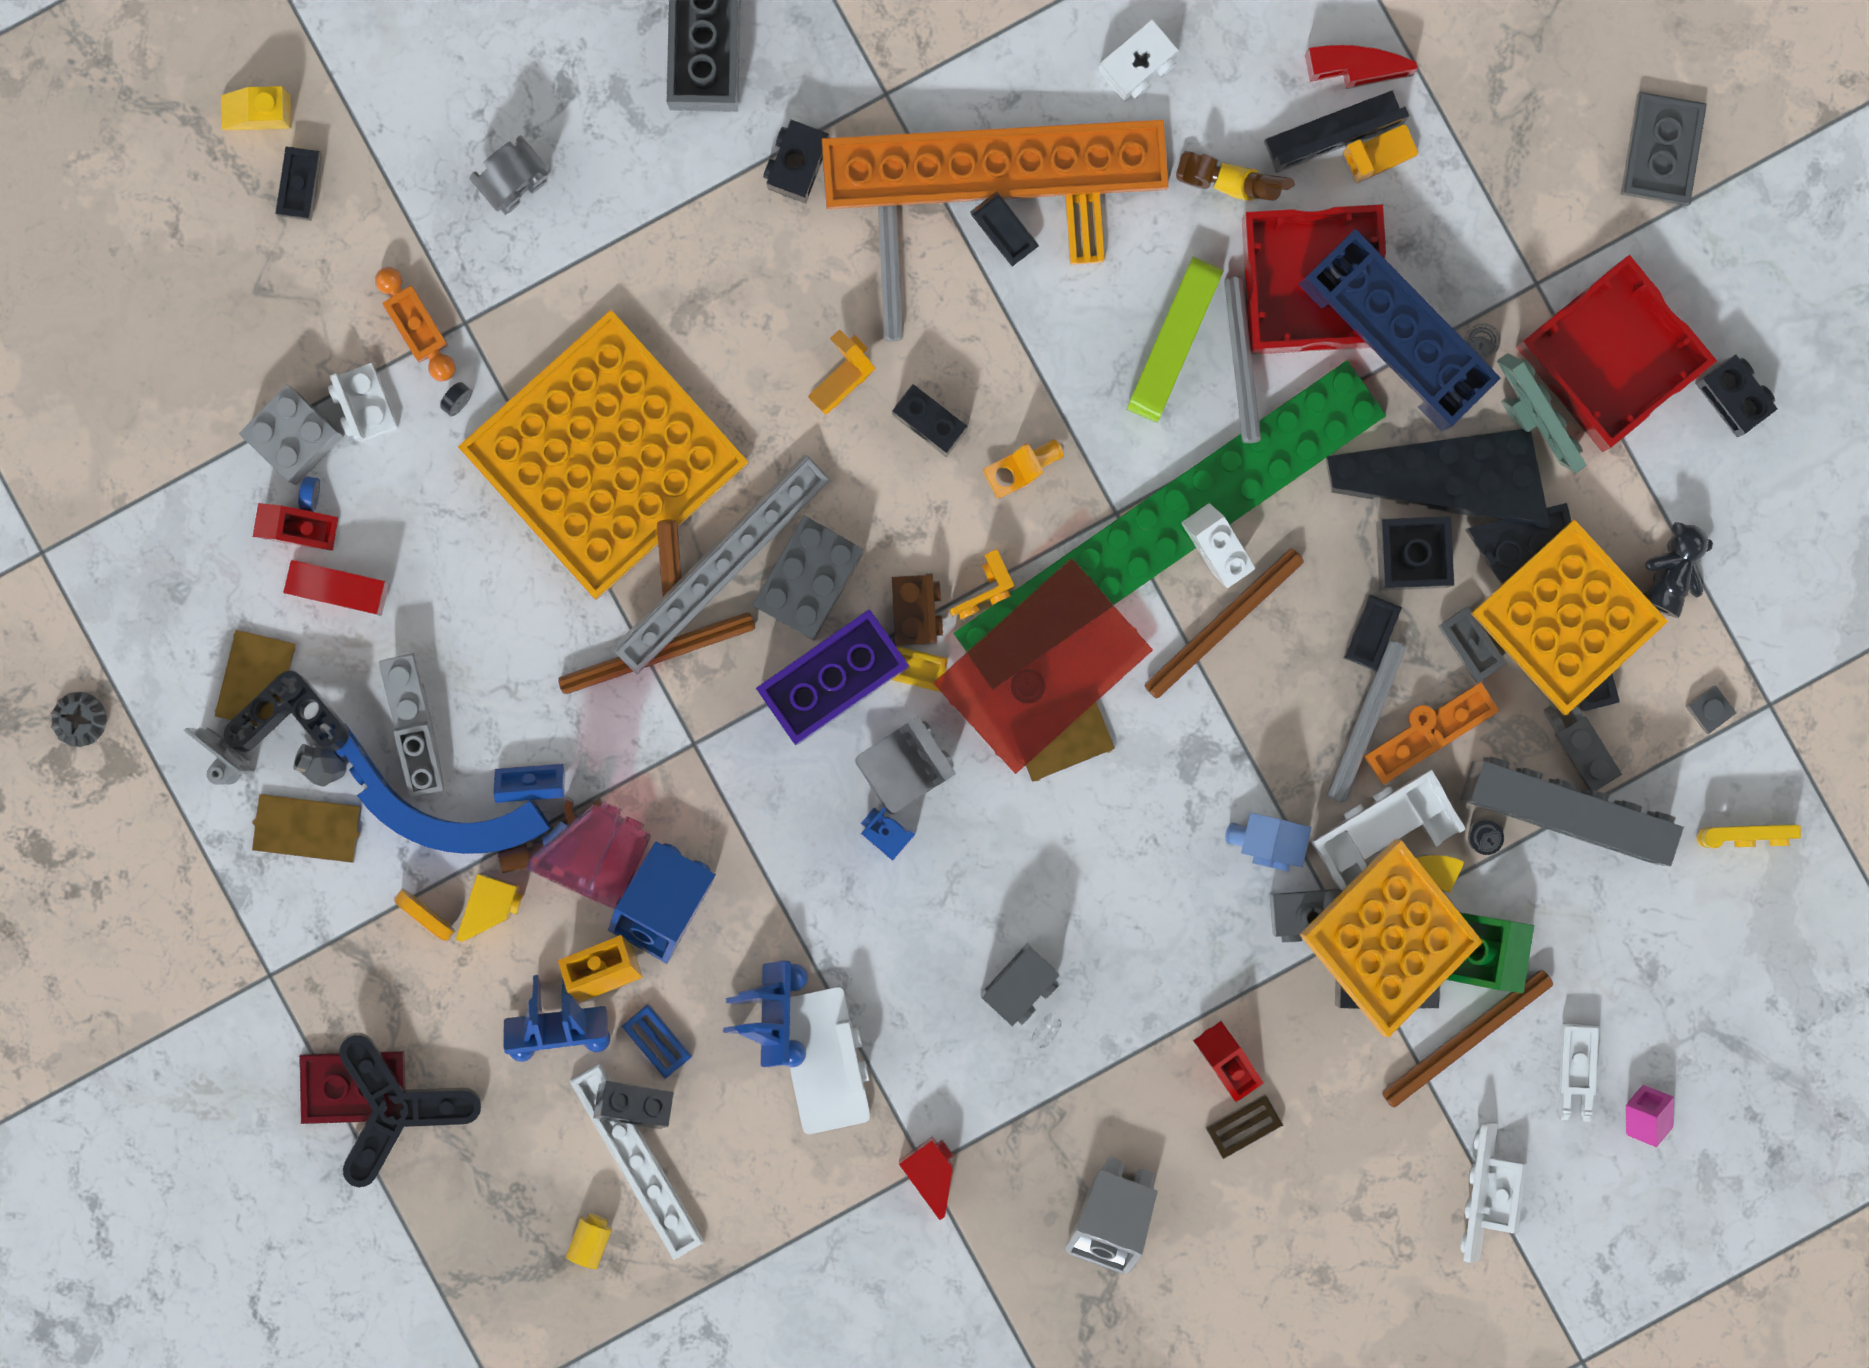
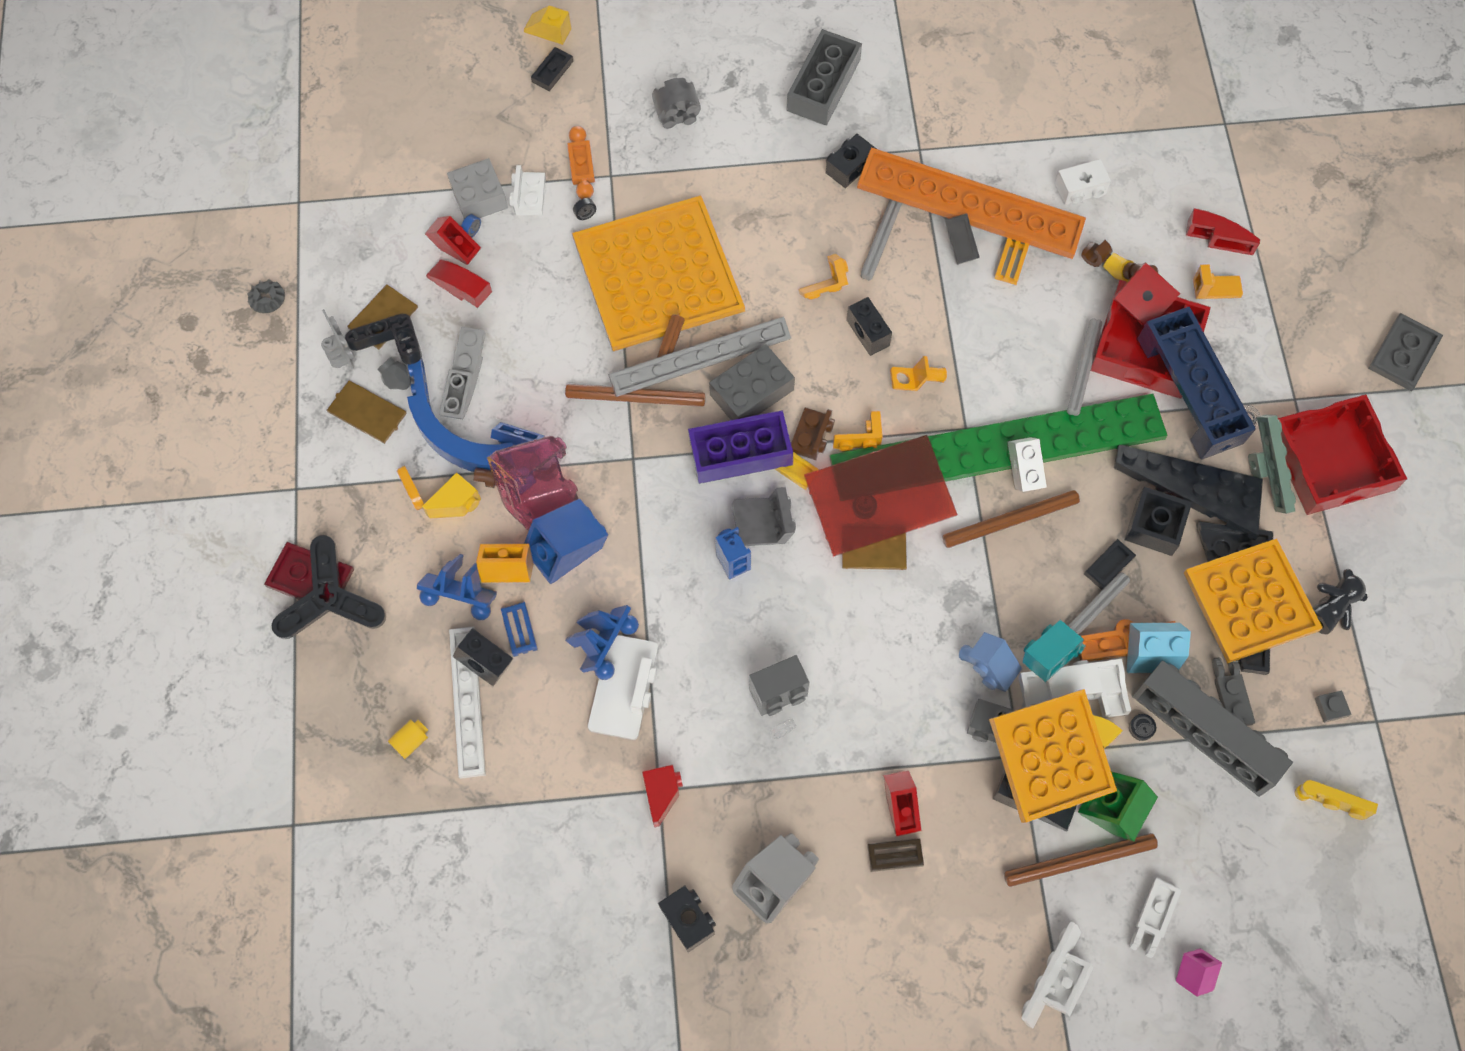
camera: 25 degrees right, 20 degrees down
lime beam [1126,257,1224,423] -> none
black fence [1264,90,1409,173] -> none
dark grey plate [1438,606,1507,683] -> none
black brick [1695,354,1778,437] -> none
none -> black brick [658,885,716,953]
none -> teal hinge [1022,619,1086,683]
none -> red tile [1113,262,1181,327]
none -> medium azure slope [1126,623,1191,673]

